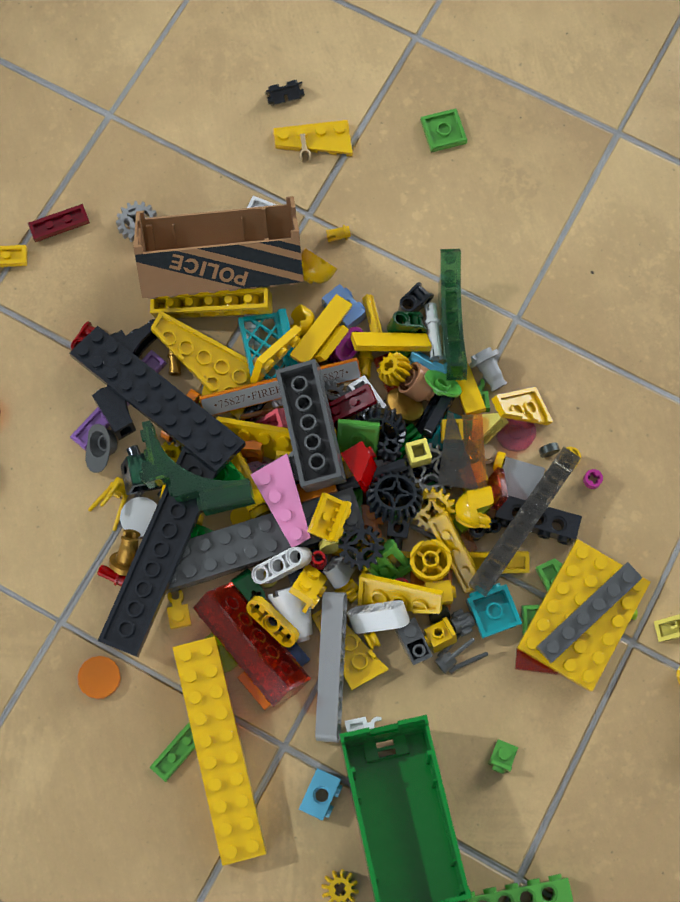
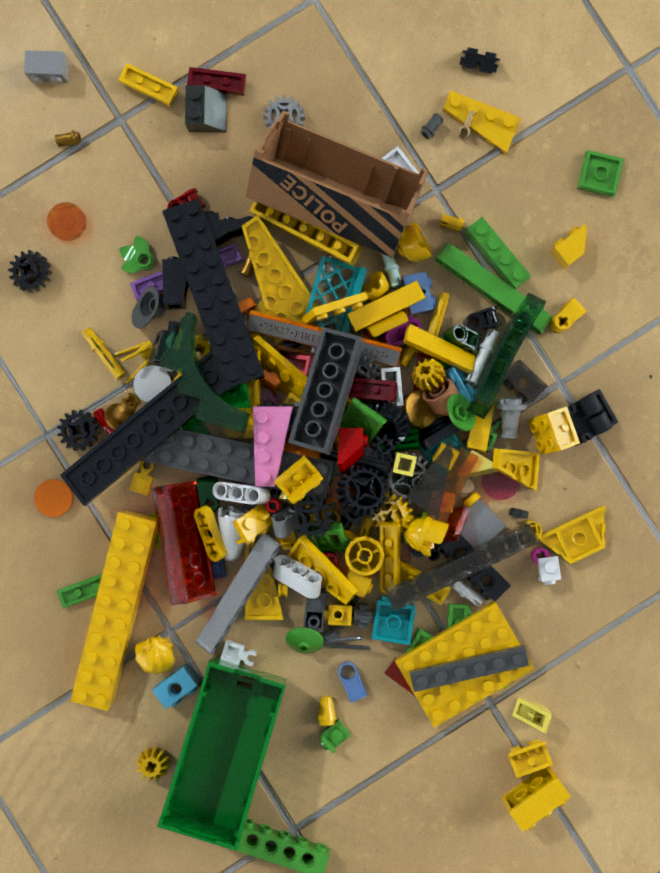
camera: 30 degrees right, 15 degrees up
none -> black gear [57,410,101,451]
none -> yellow pin [81,327,126,380]
none -> bright green plate [119,236,155,273]
none -> yellow hair [135,635,175,675]
none -> pearl dark grey slope [185,85,227,132]
none -> bright green dish [285,627,324,653]
none -> yellow cone [317,696,336,726]
none -> medium blue piece [338,661,368,703]
none -> yellow pin [358,514,377,537]
none -> light aqua pin [381,254,403,289]
none -> dark grey pin [421,113,444,139]
none -> bright green beam [435,243,553,335]
none -> white pin [446,574,484,607]
none -> bright green brick [464,217,531,289]
none -> clear smoke brick [501,360,548,404]
none -> yellow bracket [528,406,580,455]
none -> white bracket [537,556,561,585]
none -> yellow wing [538,505,606,564]
none -> yellow piece [549,297,587,333]
none -> yellow slope [550,224,587,269]
none -> black plate [567,389,618,446]

